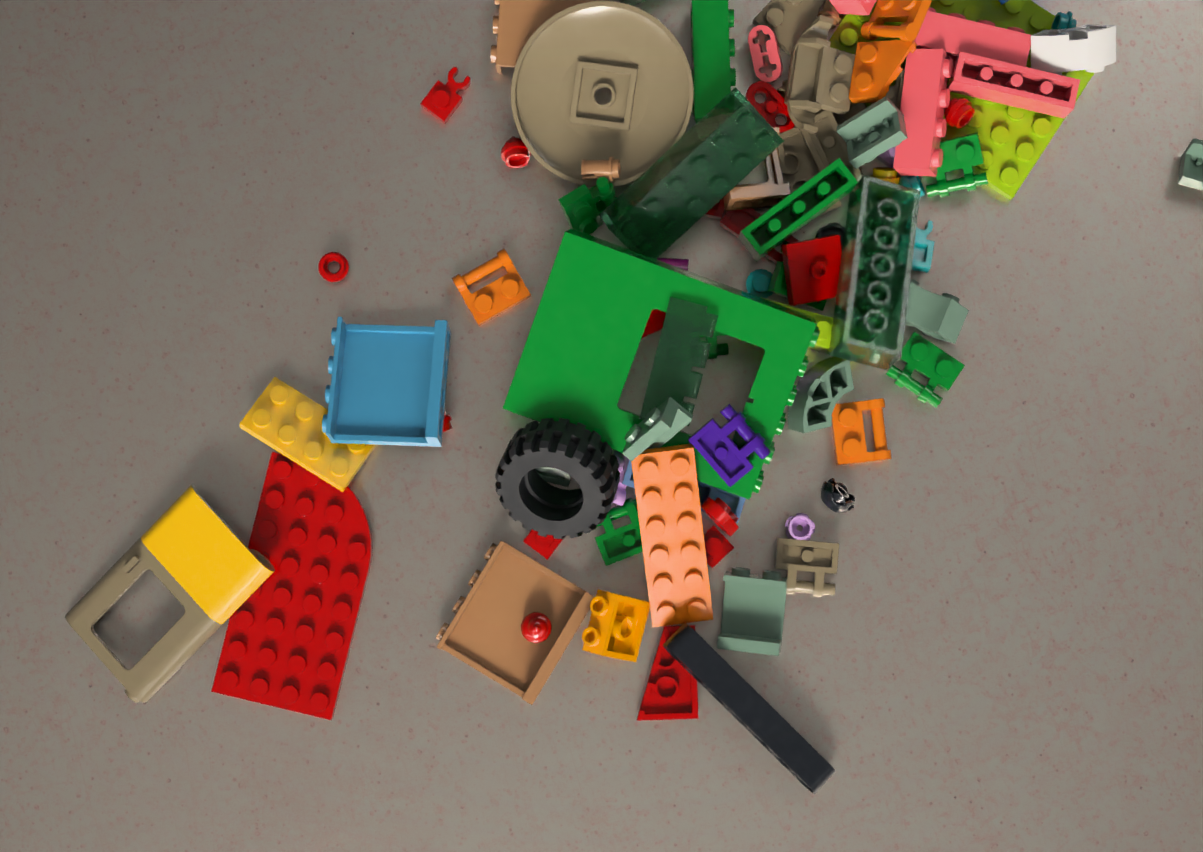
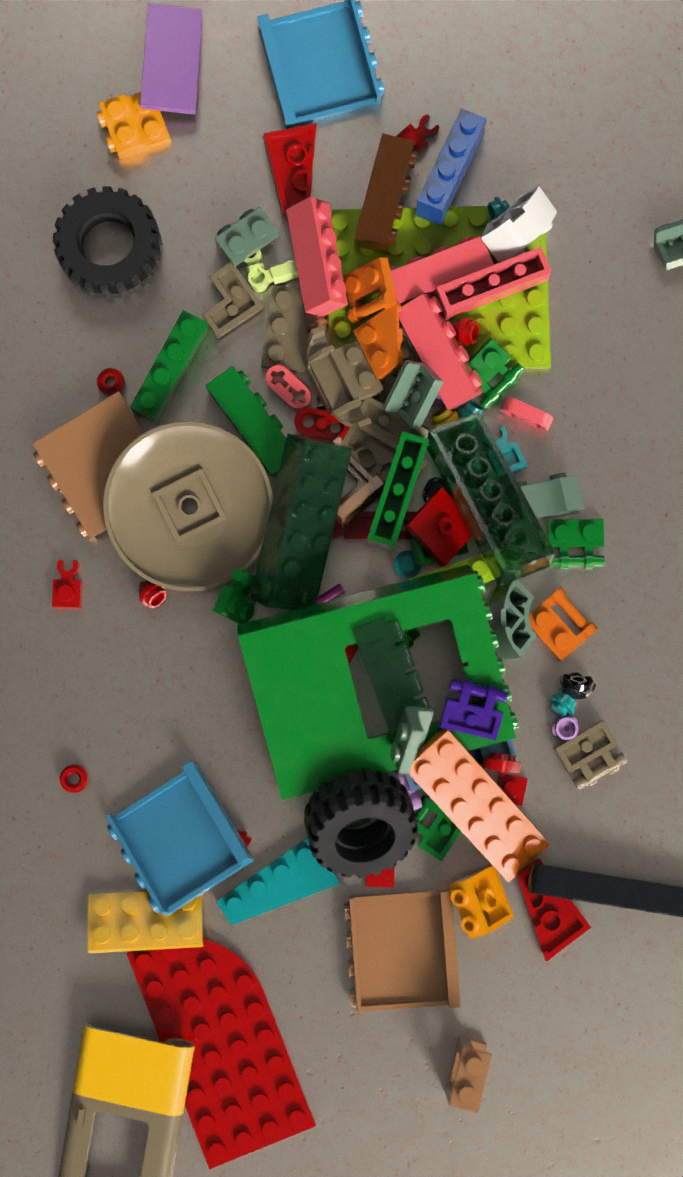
camera: 35 degrees left, 0 degrees up
orange plate [452,249,531,326] -> none
red plate [521,612,552,643] -> none
medium nougat pin [581,156,621,181] -> none
sand green panel [717,567,788,656] -> none
none -> teal wing [216,837,341,925]
none -> medium nougat window [445,1036,492,1113]
none -> coral beam [500,397,554,431]
none -> teal plate [549,691,577,717]

